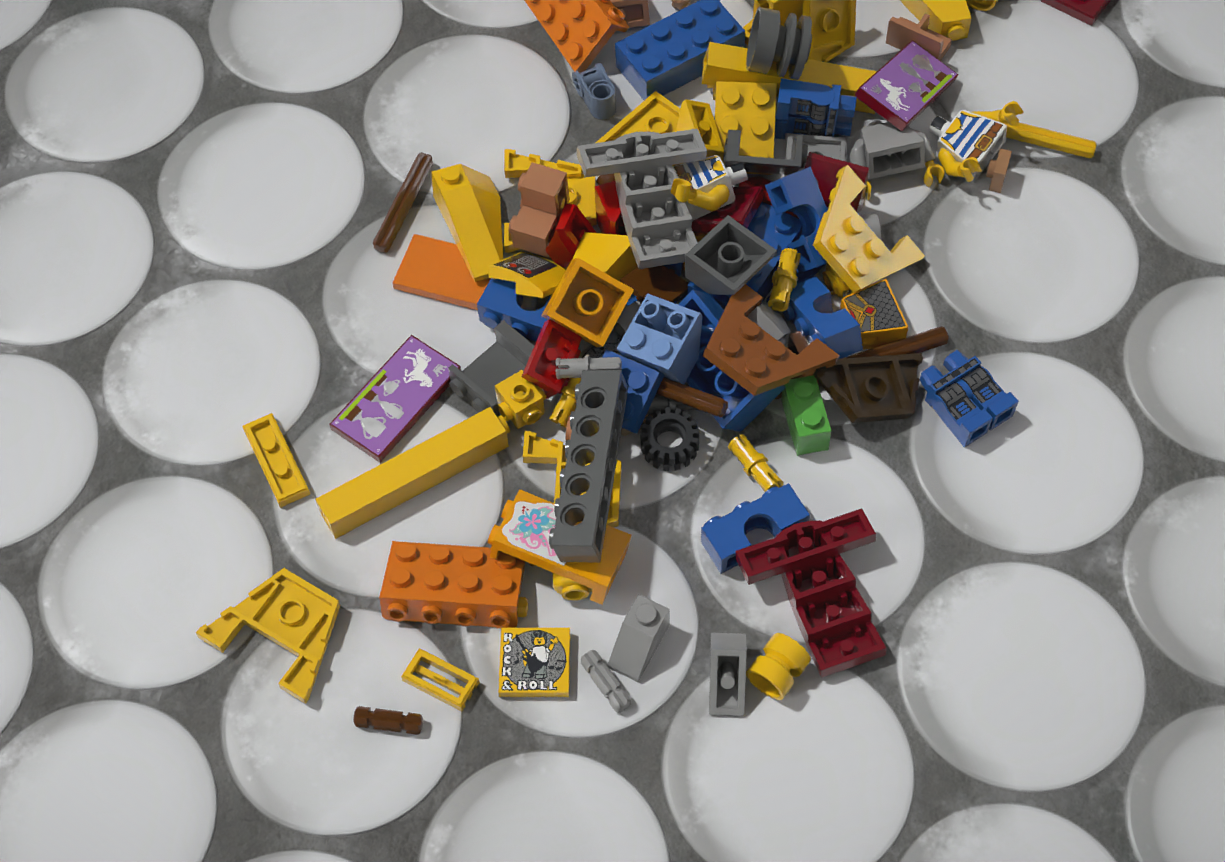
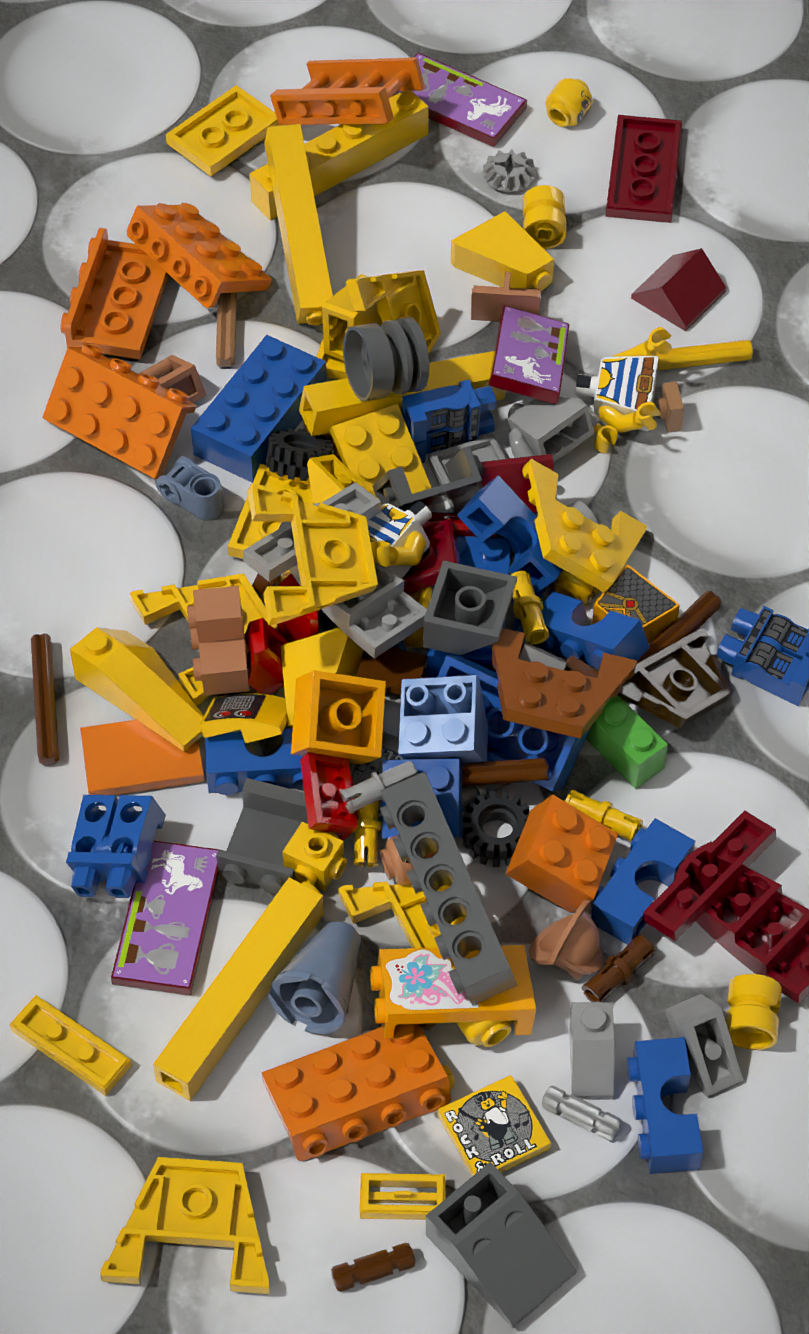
camera: 30 degrees left, 5 degrees down
none -> blue hips [66,795,166,898]
none -> yellow wing [247,484,378,625]
none -> black tyre [266,428,333,481]
none -> sand blue cone [269,922,361,1034]
none -> dark grey slope [426,1162,577,1328]
none -> orange brick [505,795,618,913]
none -> nougat helmet [528,899,603,980]
none -> reddish brown pin [582,935,656,1002]
none -> blue arch [626,1037,703,1174]
none -> dark red slope [631,248,726,331]

